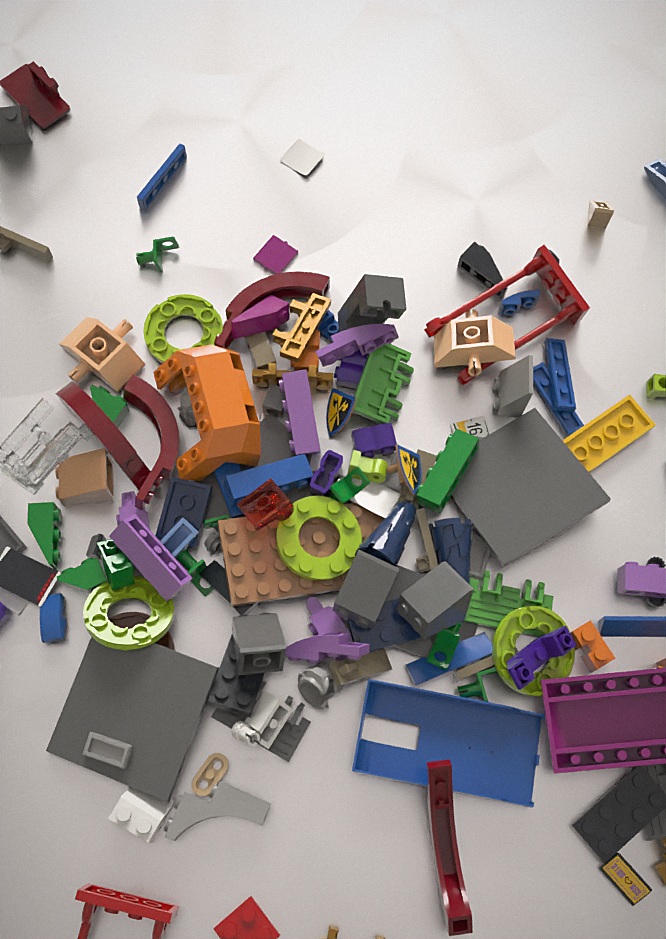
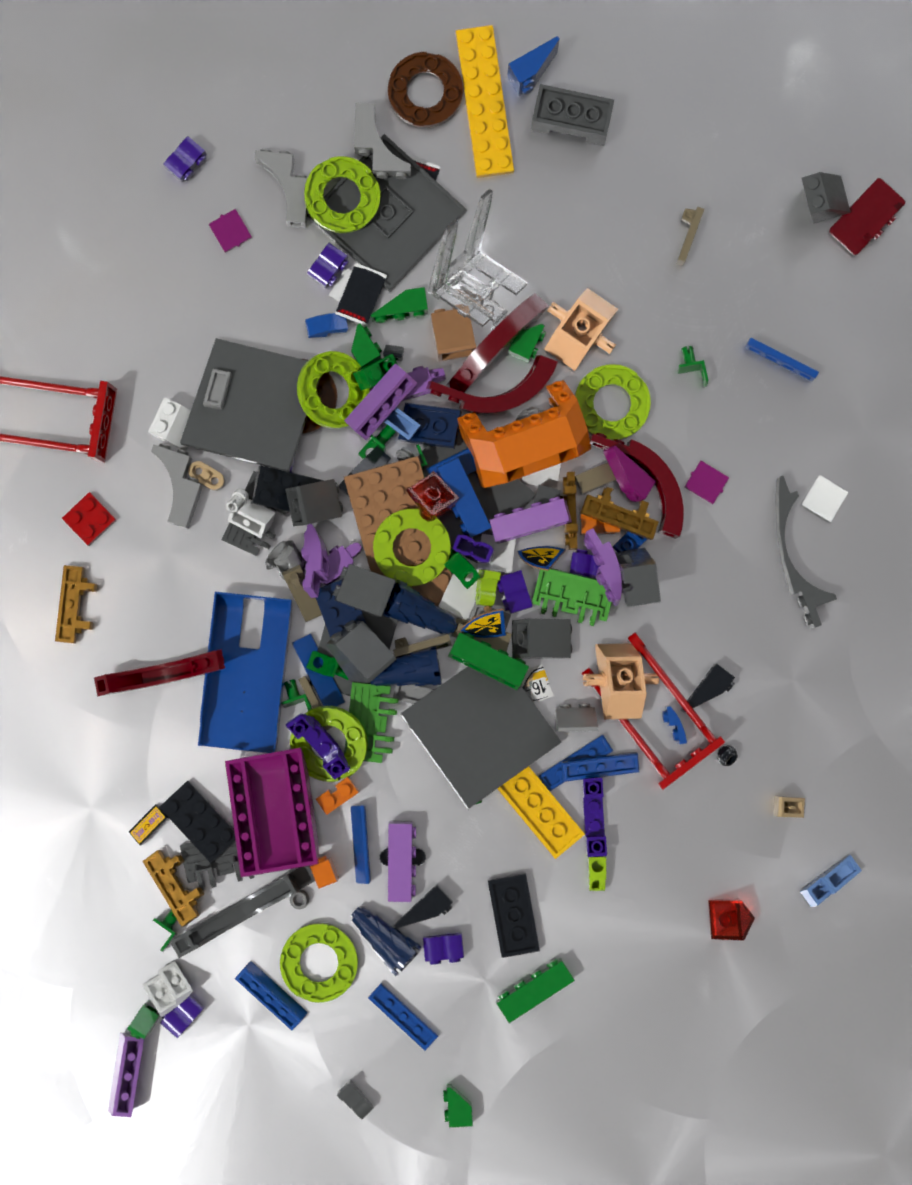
camera: 90 degrees right, 15 degrees up
none -> dark grey slope [512,618,572,659]
none -> dark purple slope [583,778,607,857]
none -> dark grey slope [775,476,837,629]

